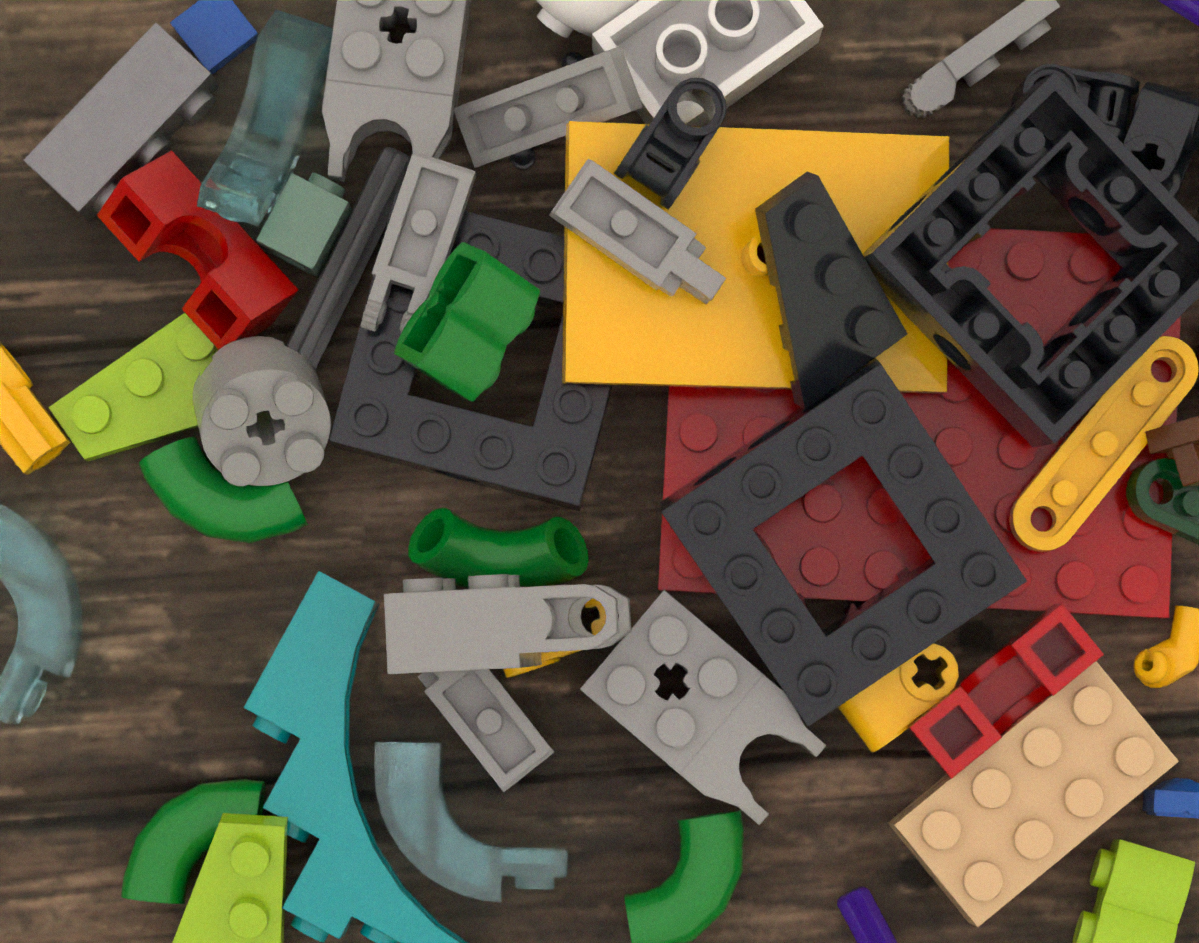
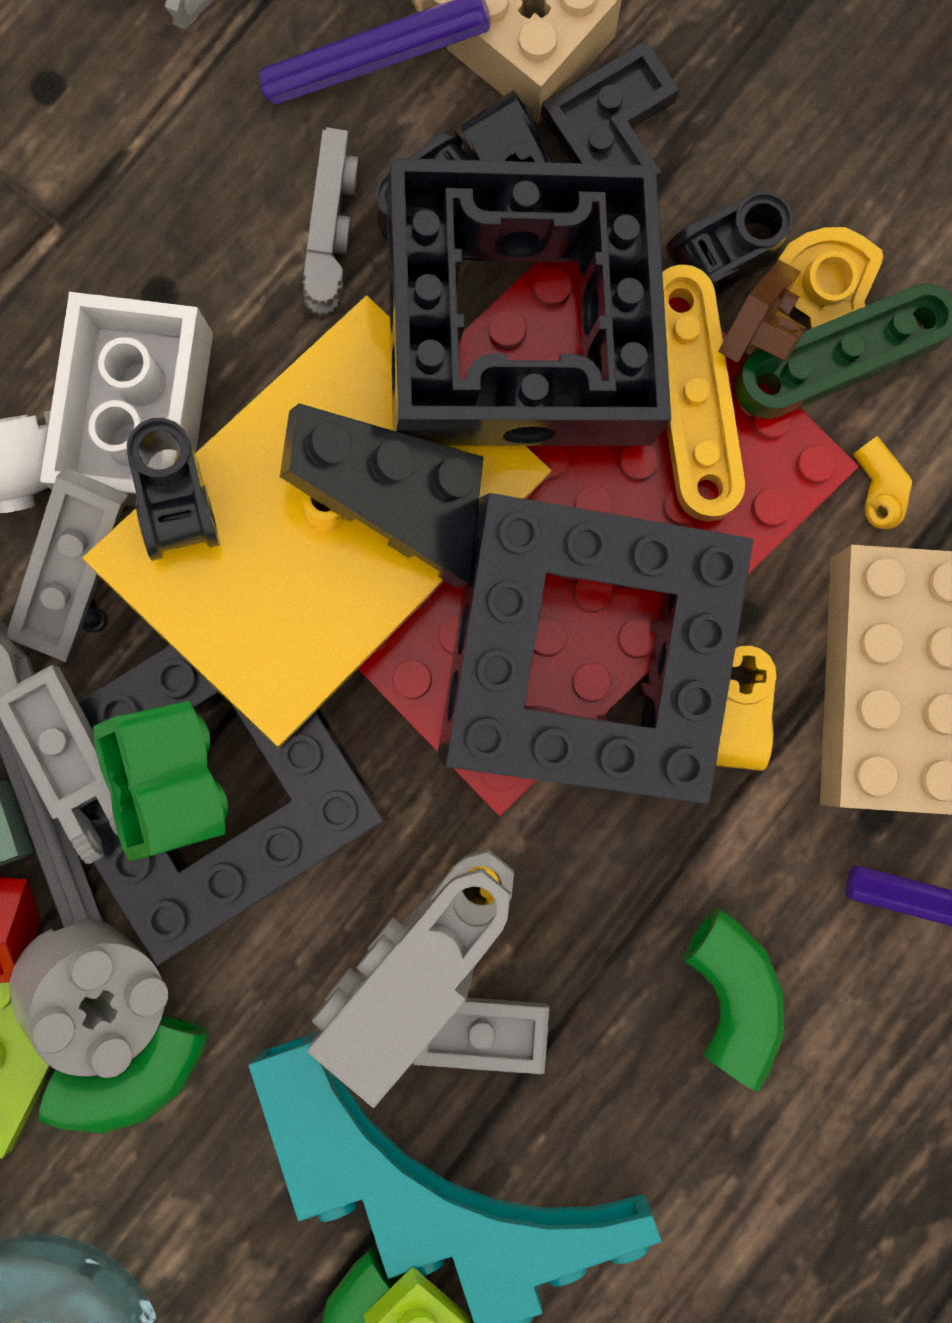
camera: 45 degrees left, 0 degrees up
clear light blue arch [374,742,568,902] -> none
green cylinder [408,507,589,588] -> none
light grey hinge [549,159,726,304] -> none
light grey brick [580,590,826,825] -> none
red arch [908,604,1104,779] -> none

